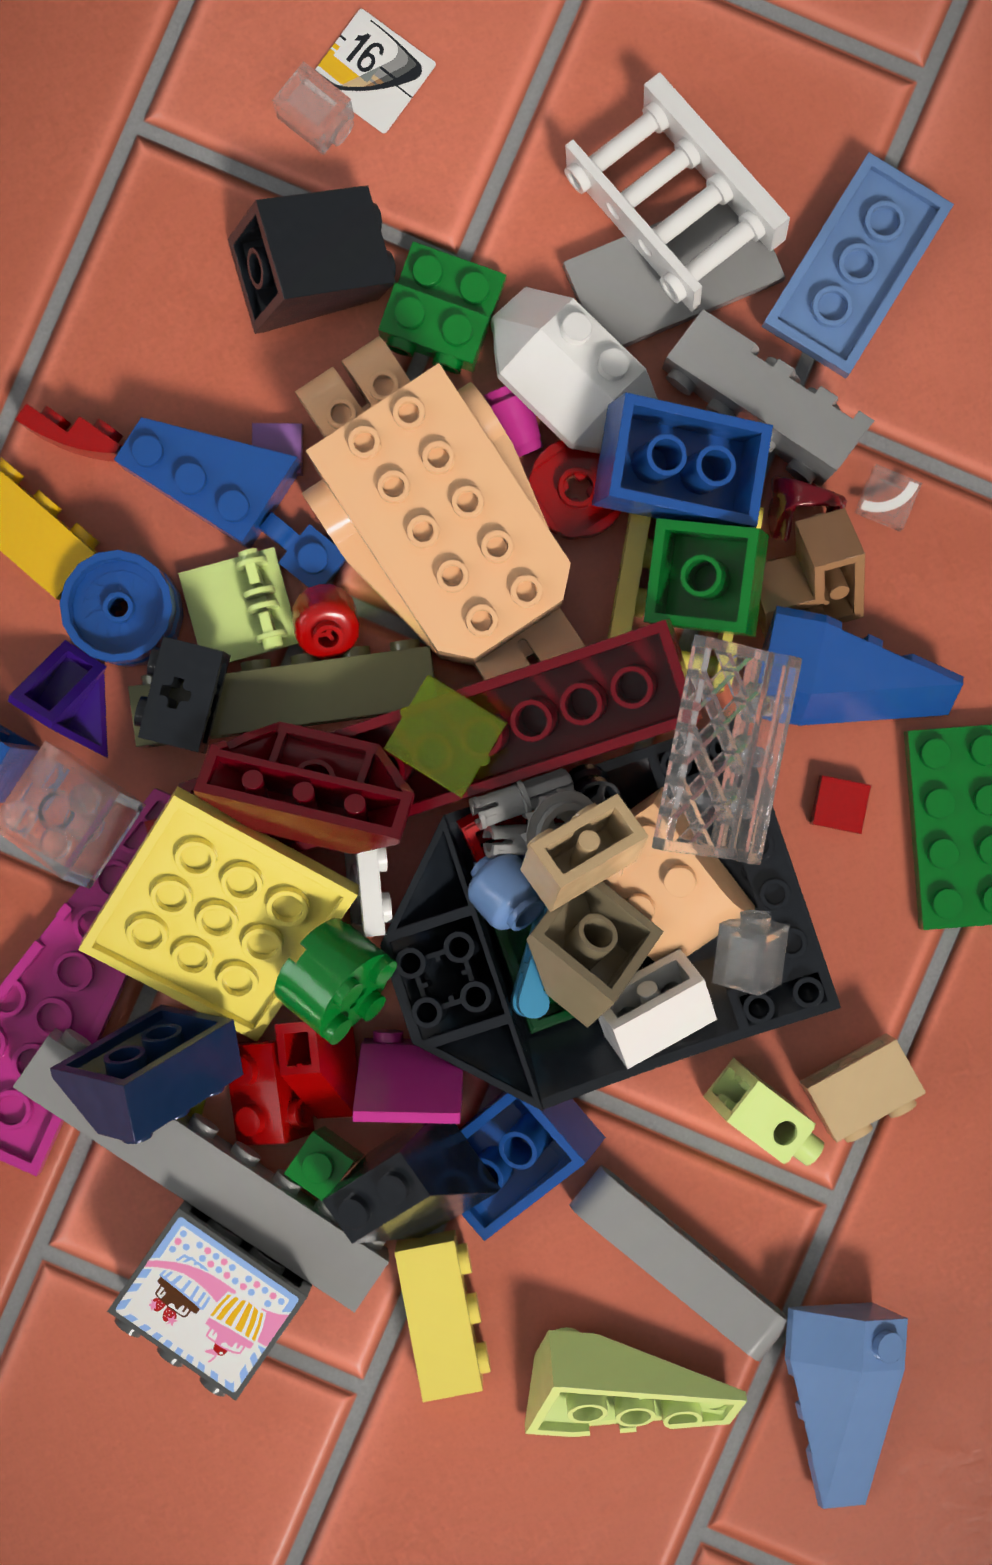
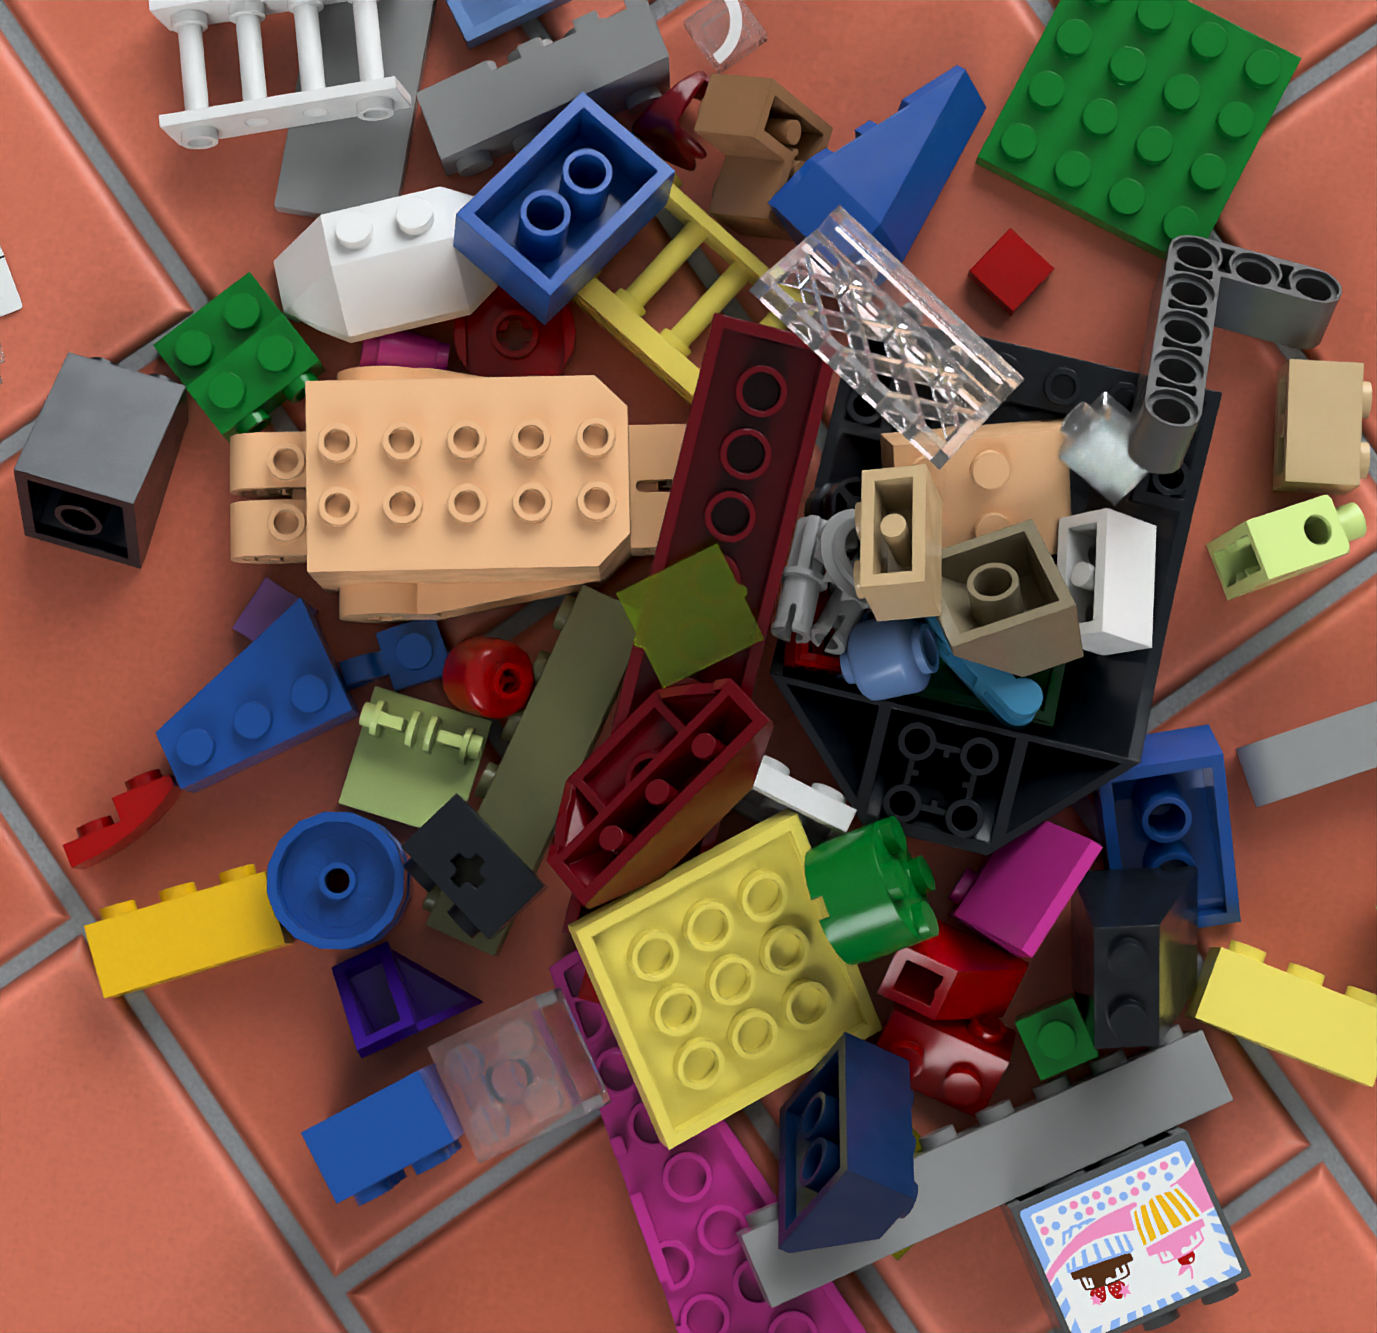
camera: 55 degrees left, 5 degrees down
green brick [643,518,769,637] -> none
none -> dark grey beam [1127,235,1342,474]

